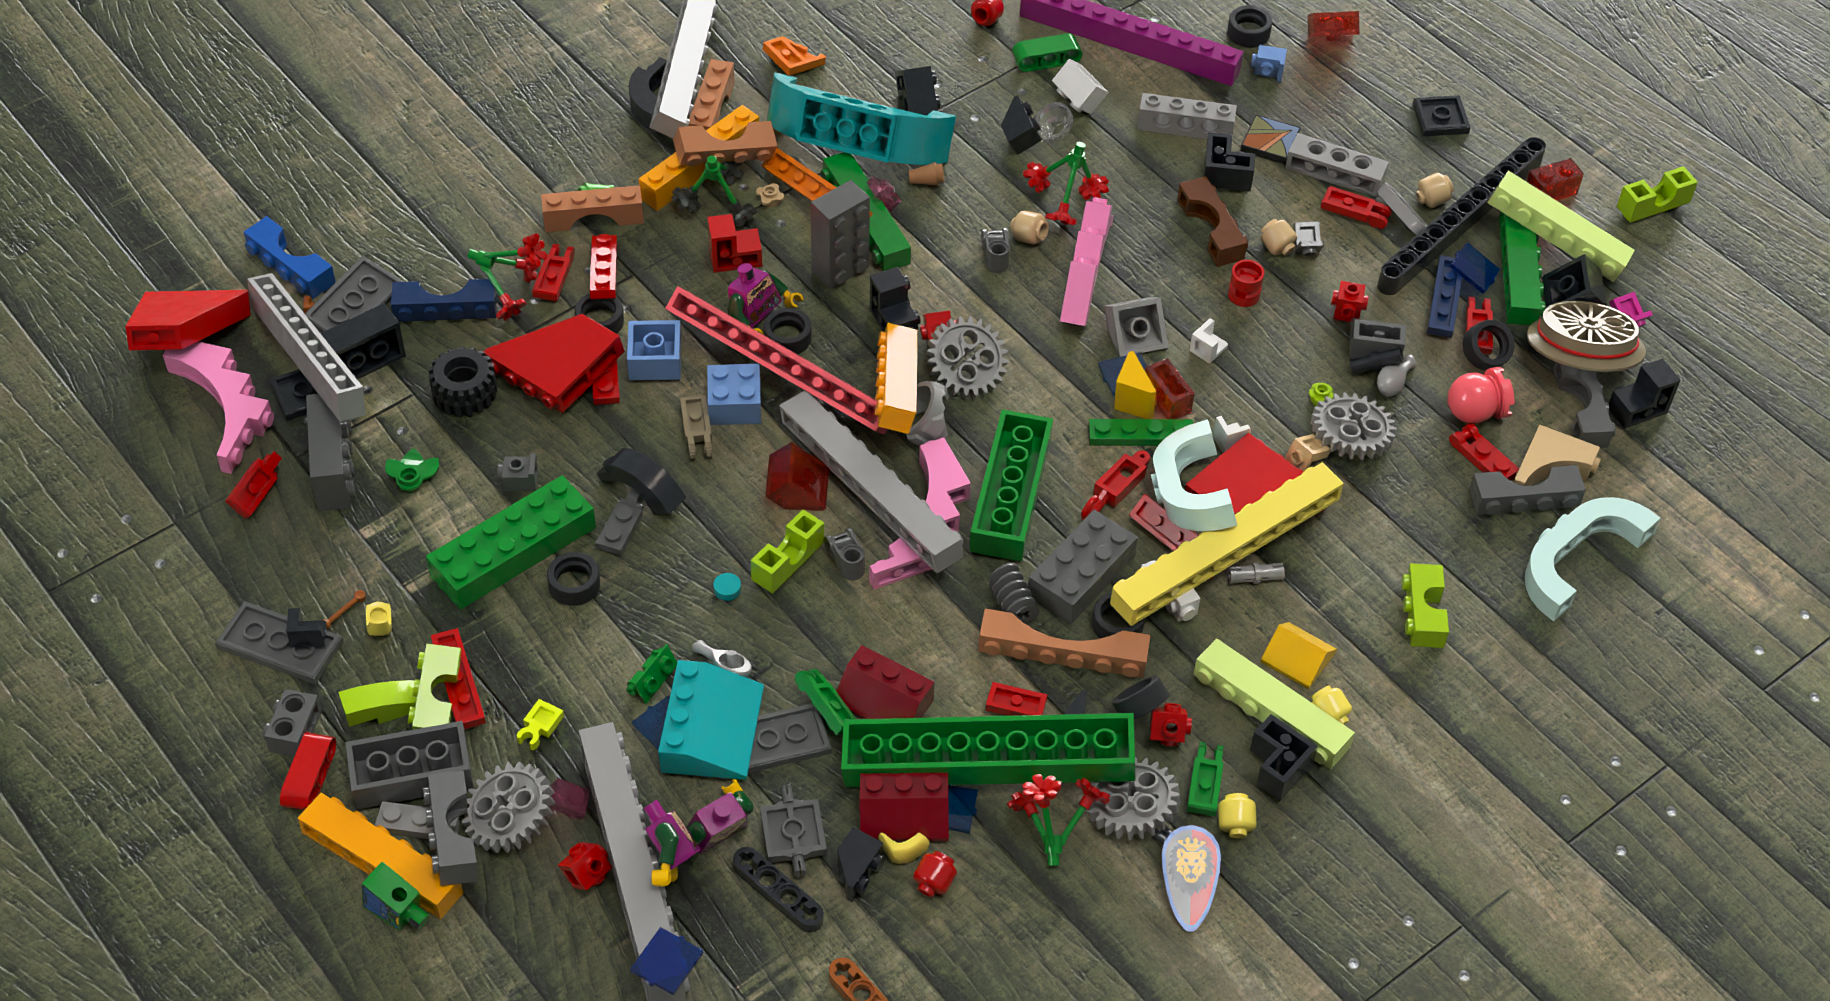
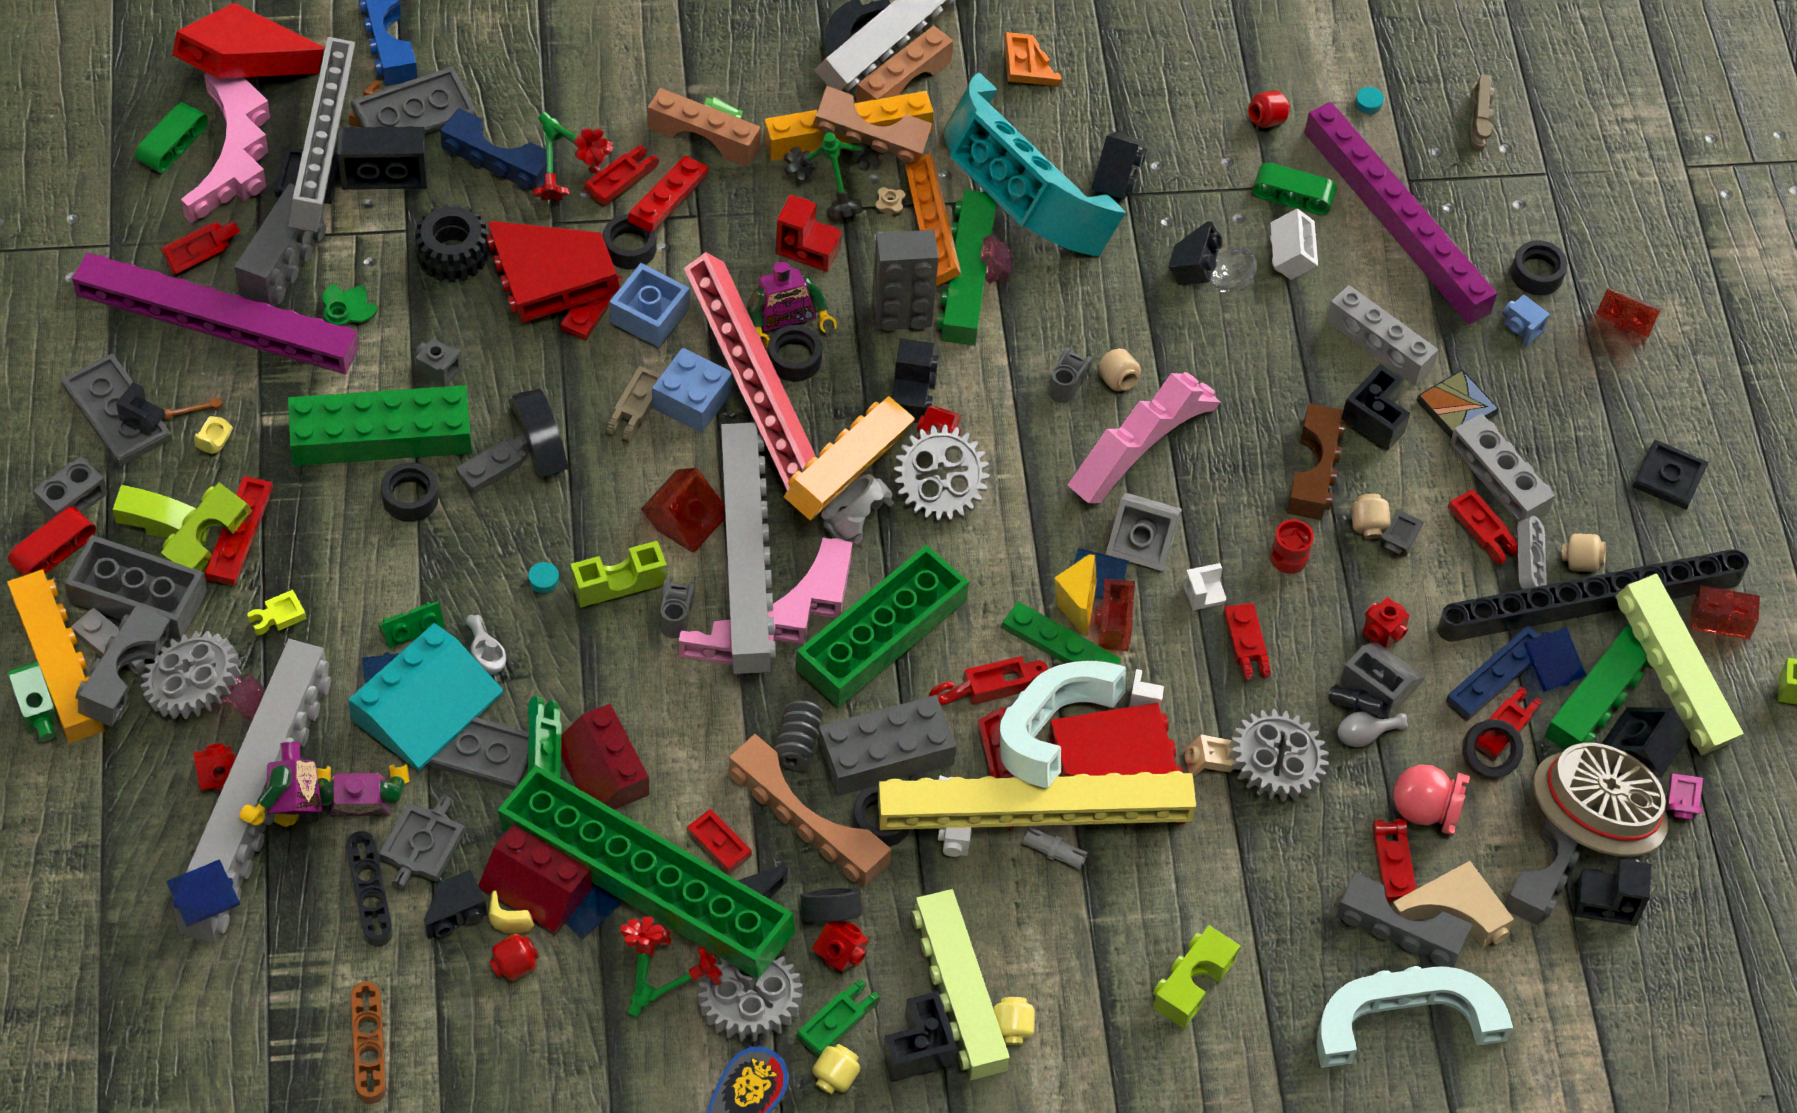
camera: 30 degrees right, 5 degrees up
medium nougat cone [909,162,945,186] -> none
red plant [1023,142,1109,225] -> none
yellow slope [1260,622,1337,689] -> none
lime plate [1309,383,1334,405] -> none
none -> magenta brick [72,253,359,375]
none -> green beam [135,102,208,173]
none -> red hinge [1223,603,1271,680]

